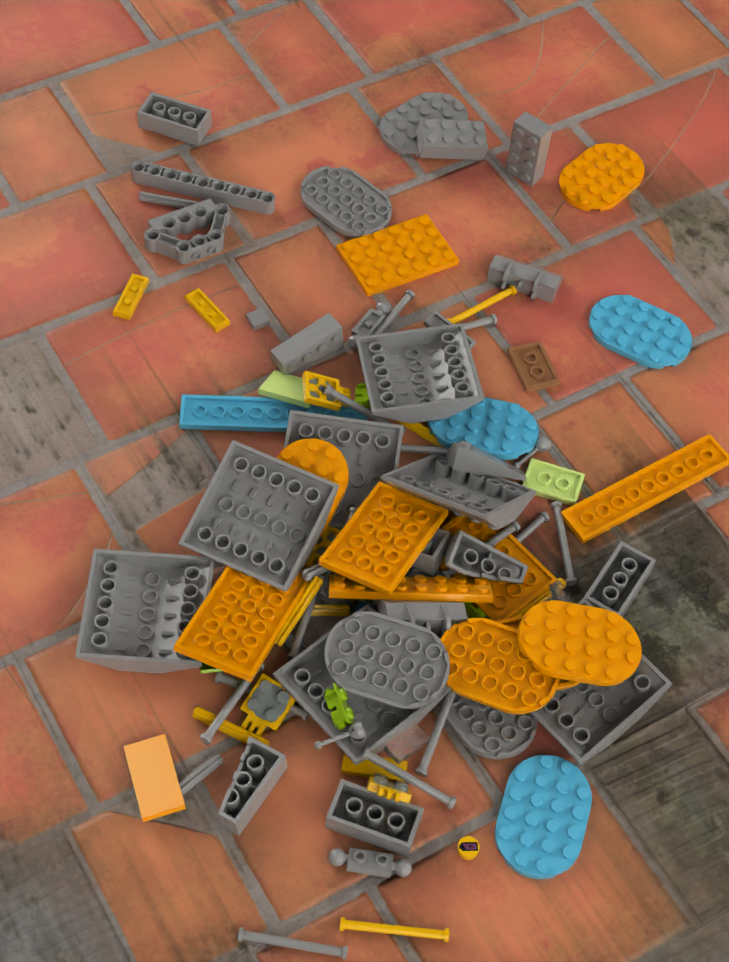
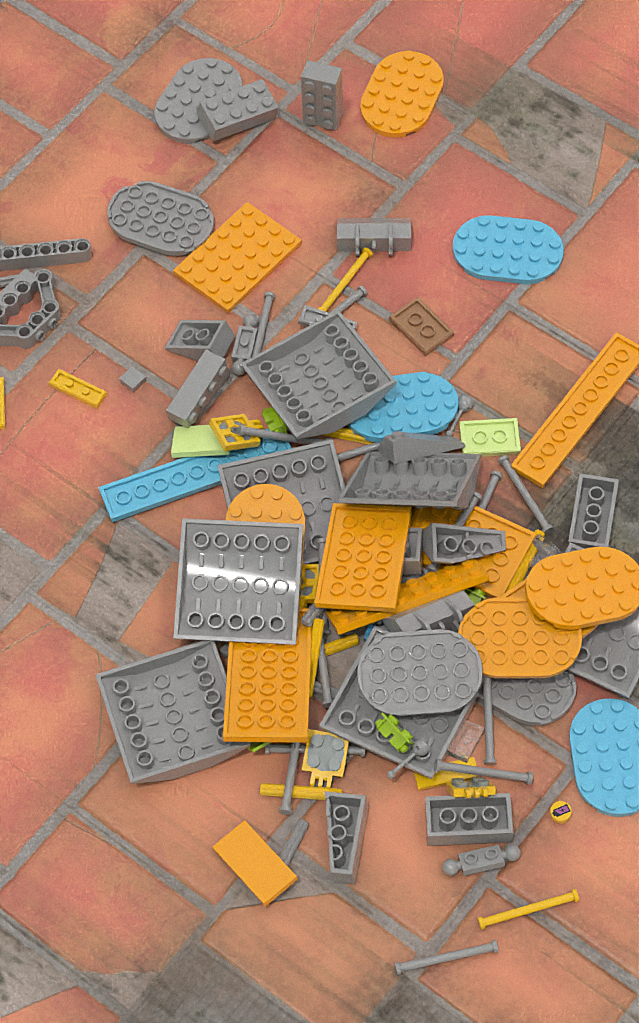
camera: 15 degrees left, 5 degrees up
none -> light grey slope [165,320,235,361]

